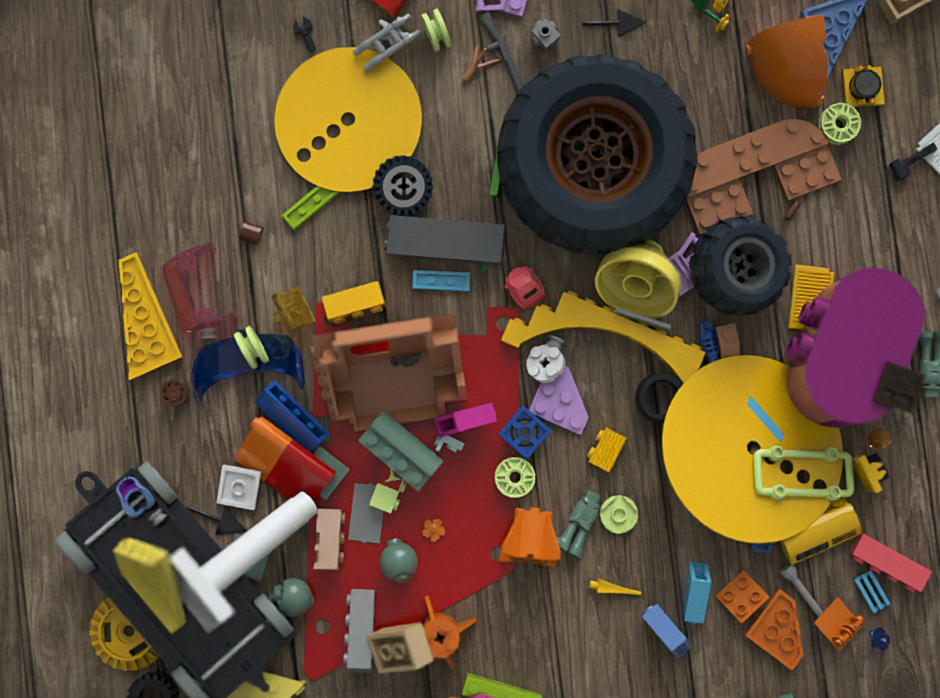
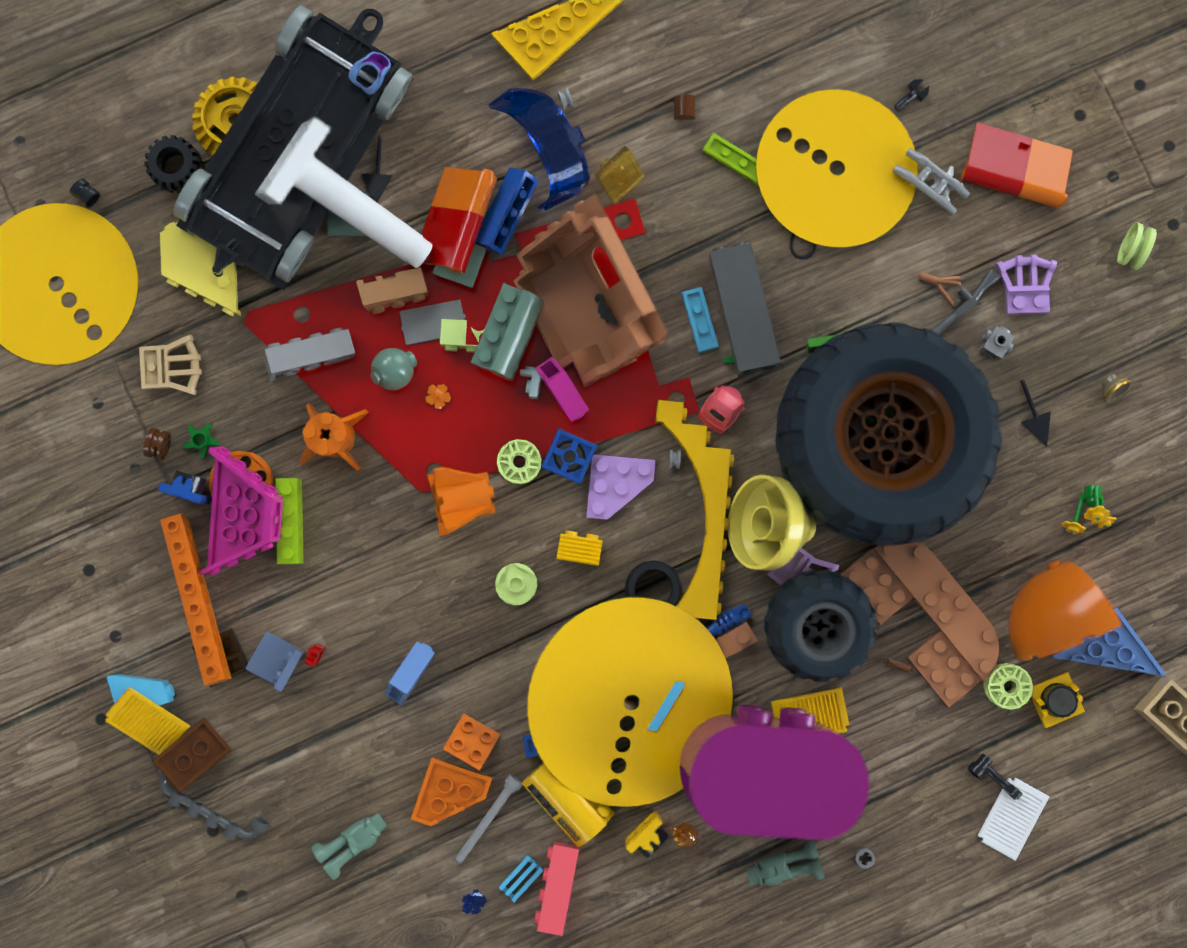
camera: 70 degrees right, 0 degrees up
light yellow piece [113,538,187,635] -> none
light grey bush [148,508,168,527] -> none
reddish brown wheel [160,379,190,407] -> none
clear pink windscreen [163,242,239,333] -> none
white plate [216,465,262,510] -> none
yellowish green wheel [234,326,269,369] -> none
sand green brick [269,578,314,617] -> none
yellow piece [322,281,386,324] -> none
tan brick [367,623,434,673] -> none
wheel [372,155,433,216] -> none
yellowish green wheel [421,9,452,52] -> none
white plate [527,344,565,383] -> none
sand green piece [556,490,601,560] -> none
yellow piece [589,578,641,595] -> none
light grey piece [612,307,671,332] -> none
medium azure slope [683,561,711,624] -> none
yellowish green bar [753,445,854,501] -> none
orange hinge [814,597,864,652] -> none
dark brown slope [873,360,926,414] -> none

